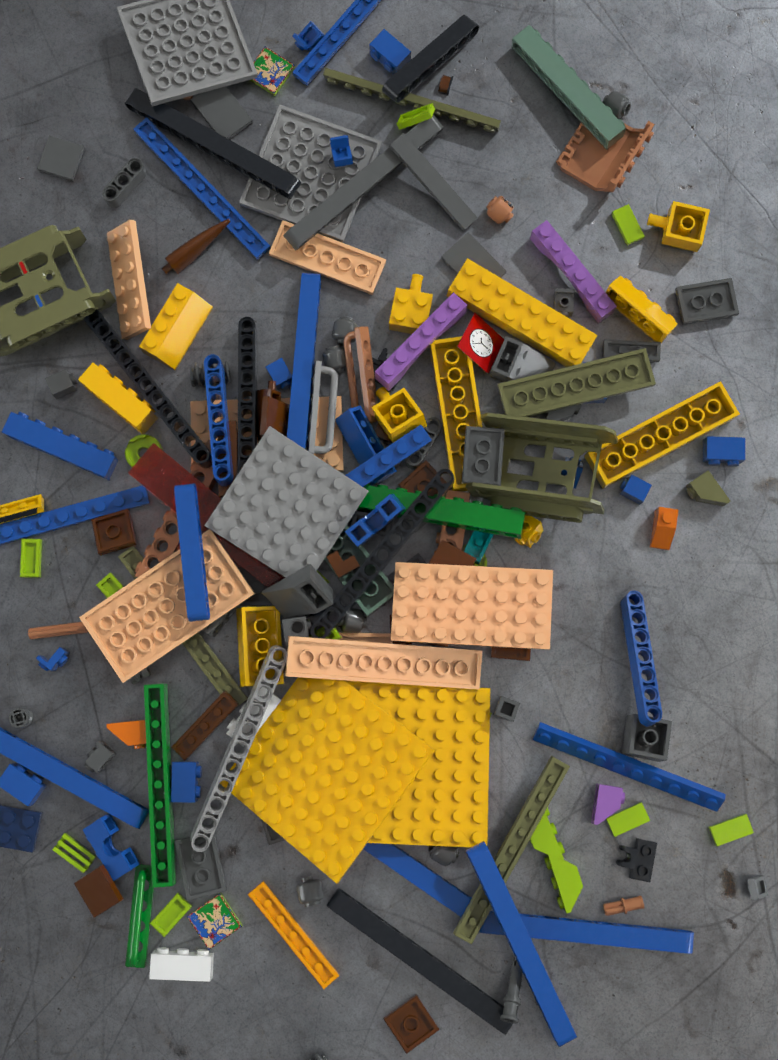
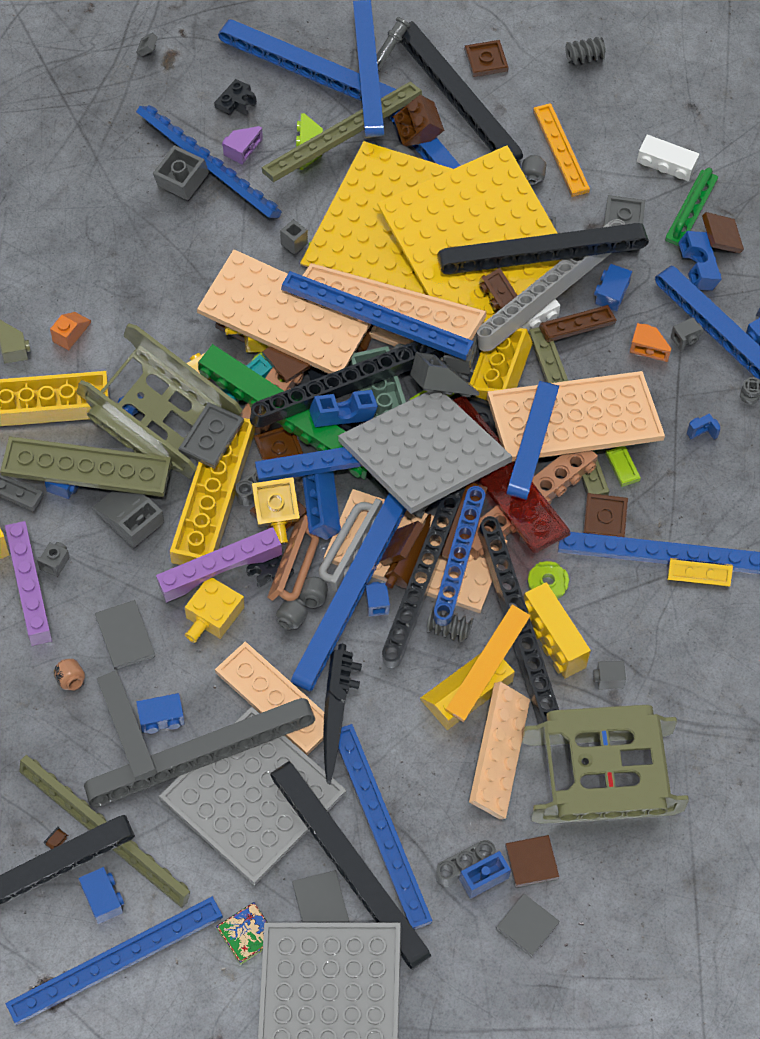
camera: 160 degrees left, 20 degrees down
blue brick [1,412,118,480] -> none
lime tile [20,539,42,578] -> none
nougat axle [28,622,88,639] -> none
lime tile [52,833,97,873] -> none
green brick [144,684,176,888] -> none
lime tile [150,892,192,937] -> none
reddish brown piece [161,218,230,274] -> none
tile [187,893,243,950] -> none
blue bracket [292,21,324,52] -> none
reddish brown piece [327,551,360,579] -> none
blue bracket [330,135,353,167] -> none
lime tile [397,103,435,130] -> none
yellow brick [446,258,598,367] -> none
red sticker [457,313,504,374] -> none
lime slope [544,853,583,913] -> none
nougat axle [603,895,644,916] -> none
lime tile [606,802,650,837] -> none
blue brick [619,474,652,505] -> none
blue beam [620,590,662,727] -> none
lime tile [709,814,754,846] -> none
none -> blue brick [136,693,185,734]
none -> blue plate [281,271,474,360]
none -> black piece [323,643,362,785]
none -> reddish brown slope [393,95,445,146]
none -> black beam [437,223,649,275]
none -> light orange tile [445,604,531,722]
none -> blue brick [459,851,511,899]
none -> reddish brown bracket [479,268,518,311]
none -> reddish brown tile [505,835,559,888]

